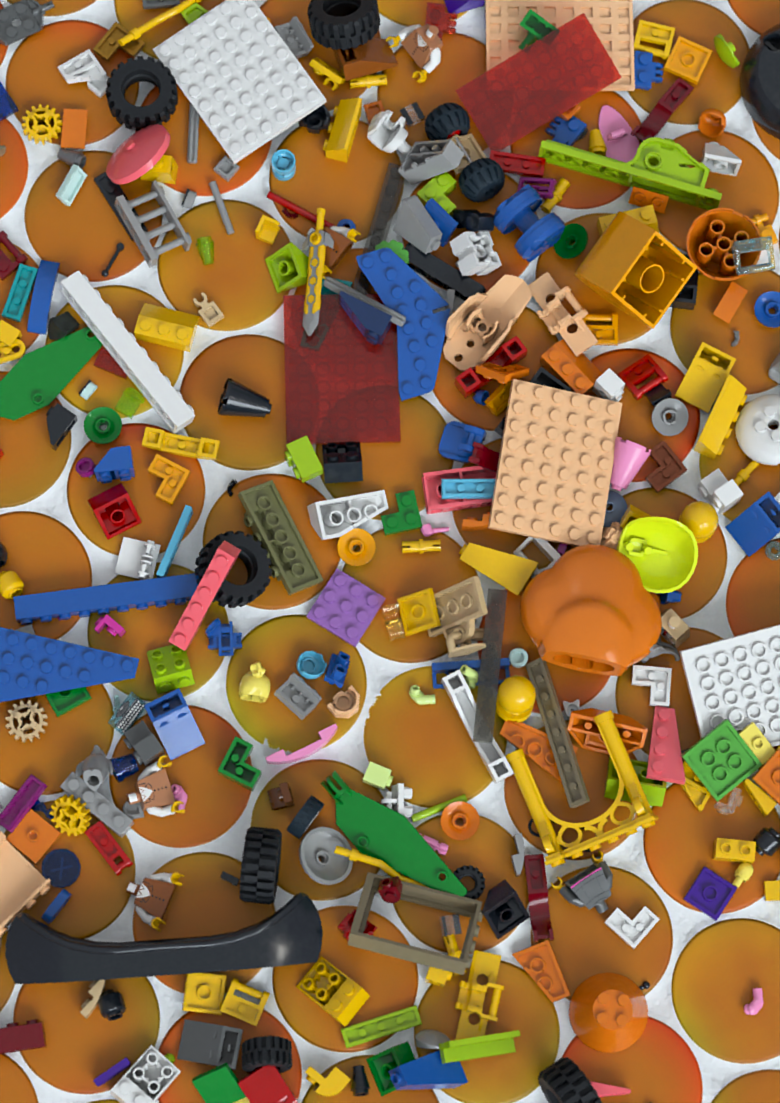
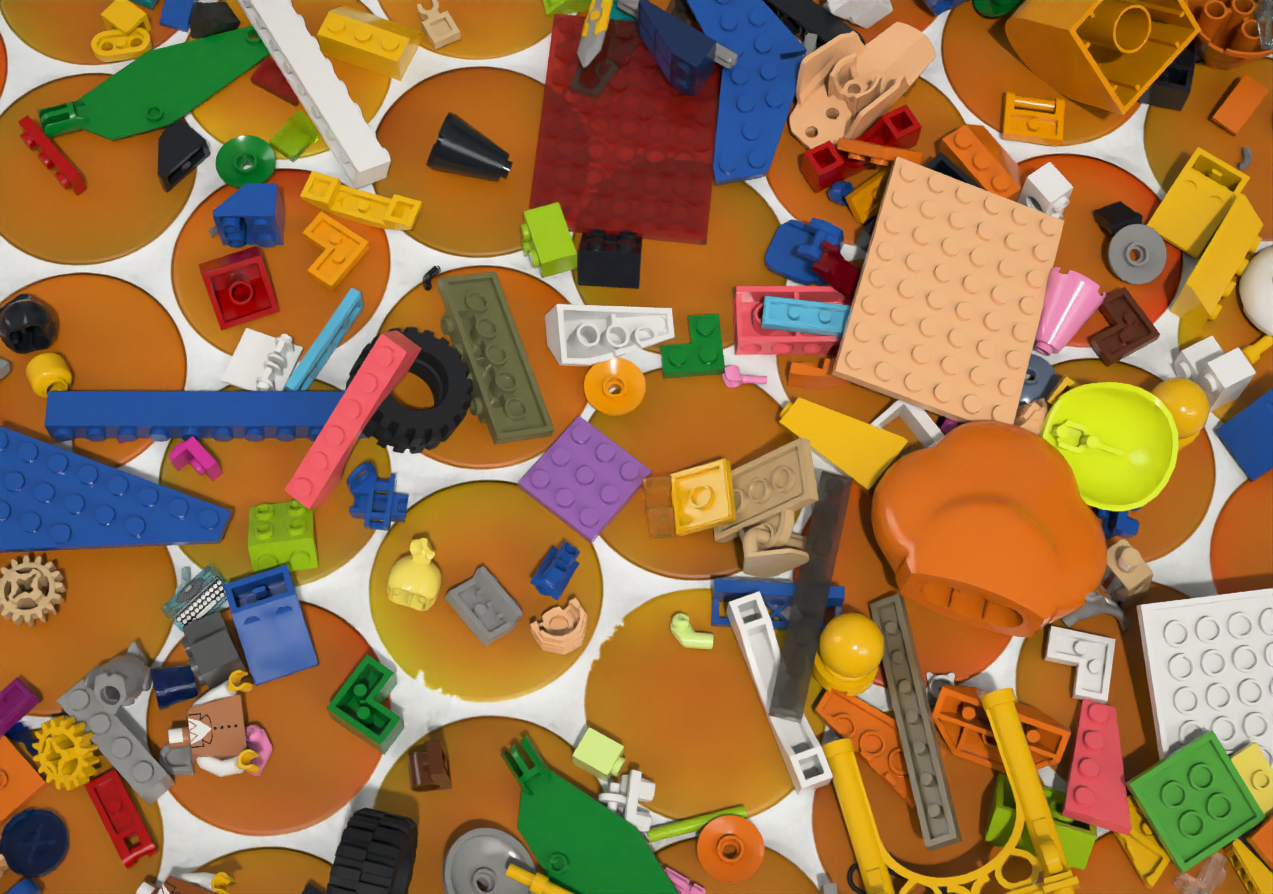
camera: 10 degrees right, 10 degrees down
green tile [46,687,92,717] -> none
magenta tile [75,457,96,477] -> none
light aqua piece [78,380,98,401] -> none
bright pink slope [265,724,337,765] -> none
black wheel [287,795,325,839] -> none
medium azure hair [296,651,327,679] -> none
yellow pin [402,539,441,554] -> none
yellowish green arm [460,665,479,689] -> none
light aqua tile [508,648,528,668] -> none
light nougat piece [528,272,598,357] -> none
red plate [617,354,668,401] -> none

